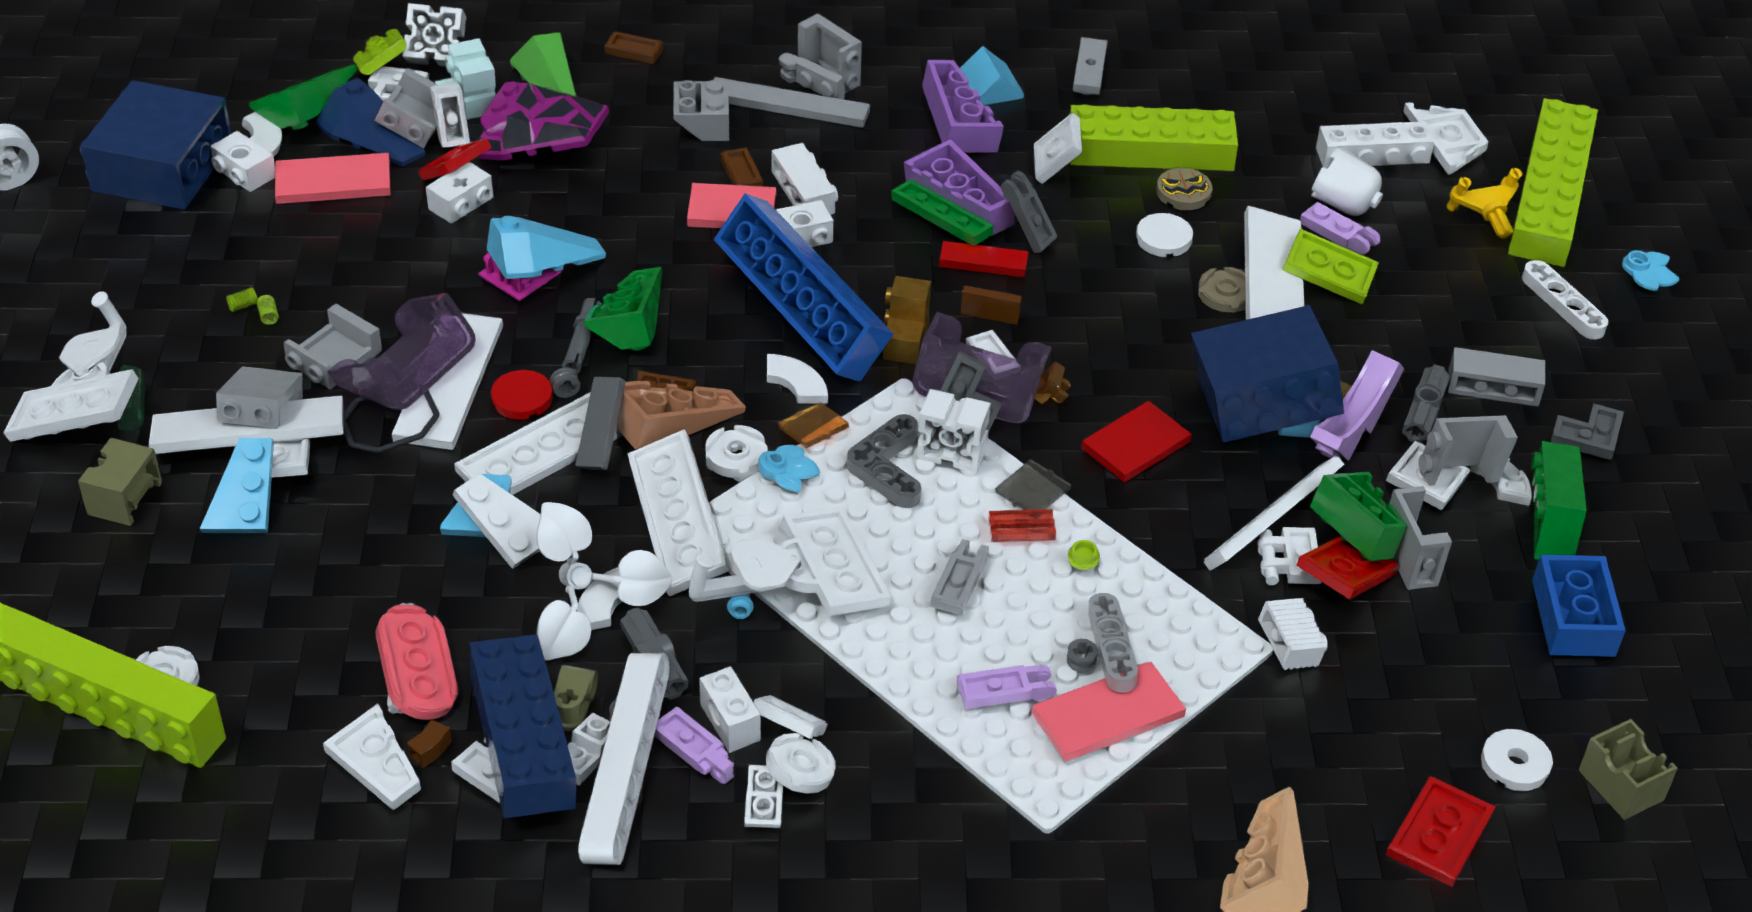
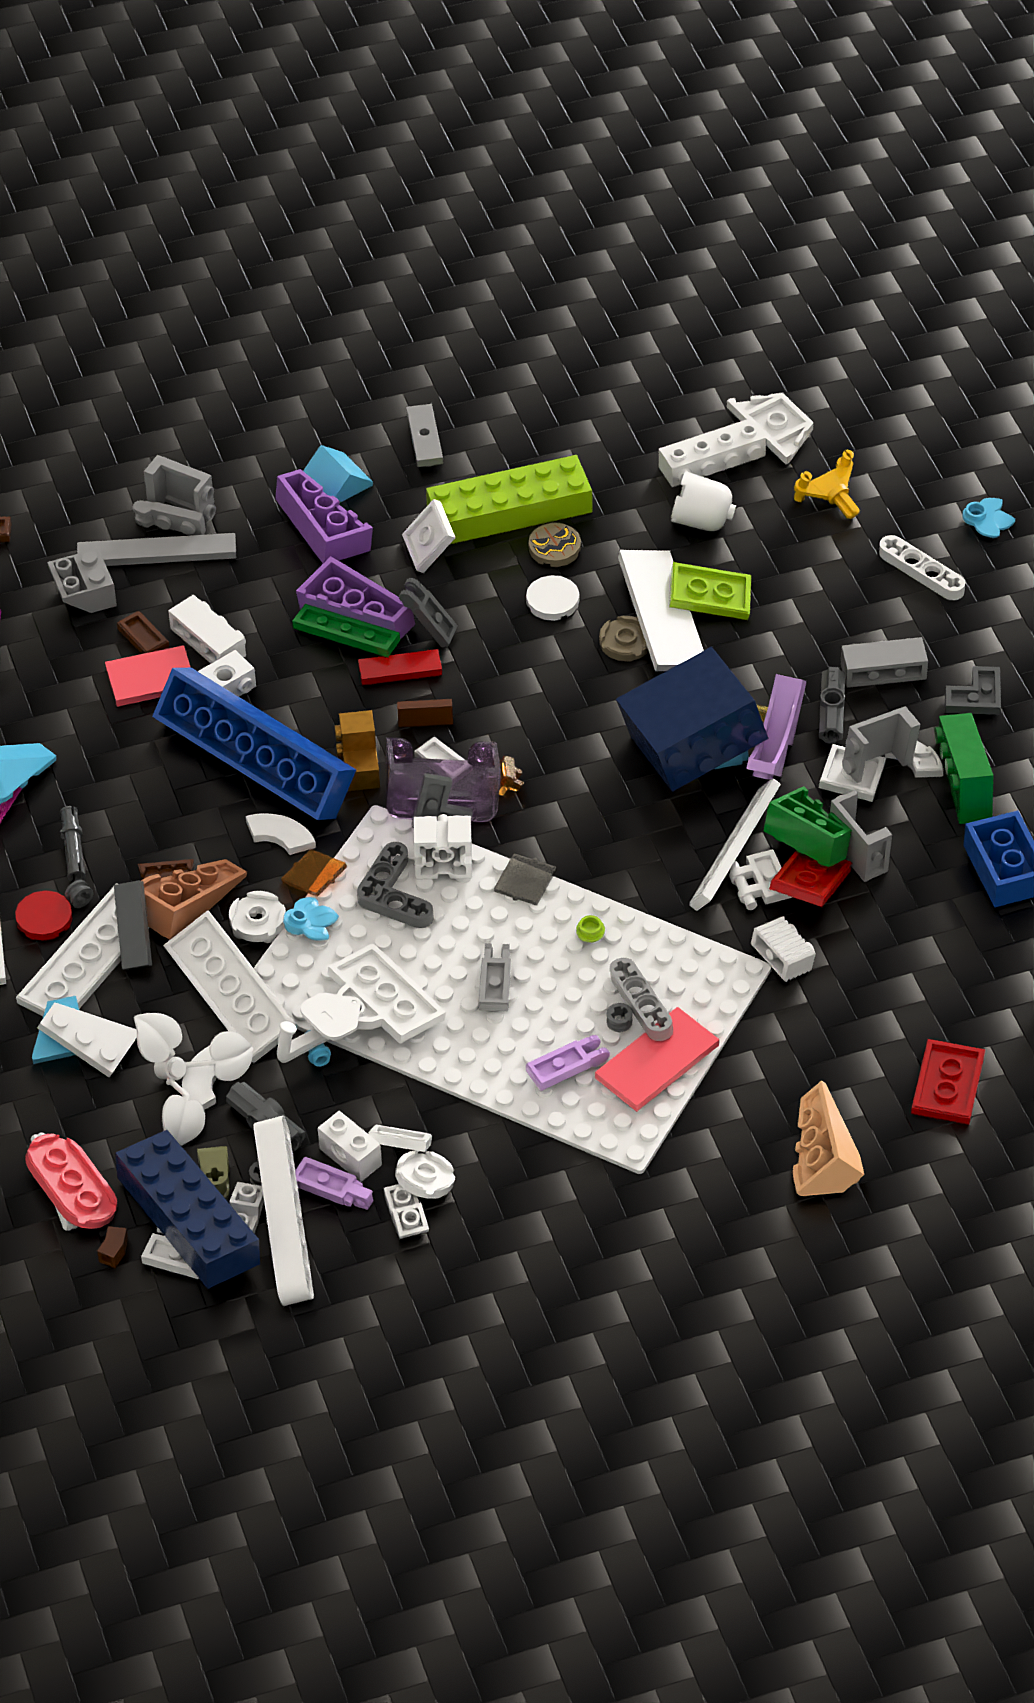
camera: 15 degrees left, 5 degrees up
white wing [323,704,421,810] -> none
green wedge [584,267,662,351] -> none
clear red tile [988,509,1056,542] -> none
red tile [1082,401,1192,483] -> none
lavender hinge [1300,202,1381,255] -> none
white tile [1481,729,1553,791] -> none
lime brick [1508,98,1598,267] -> none

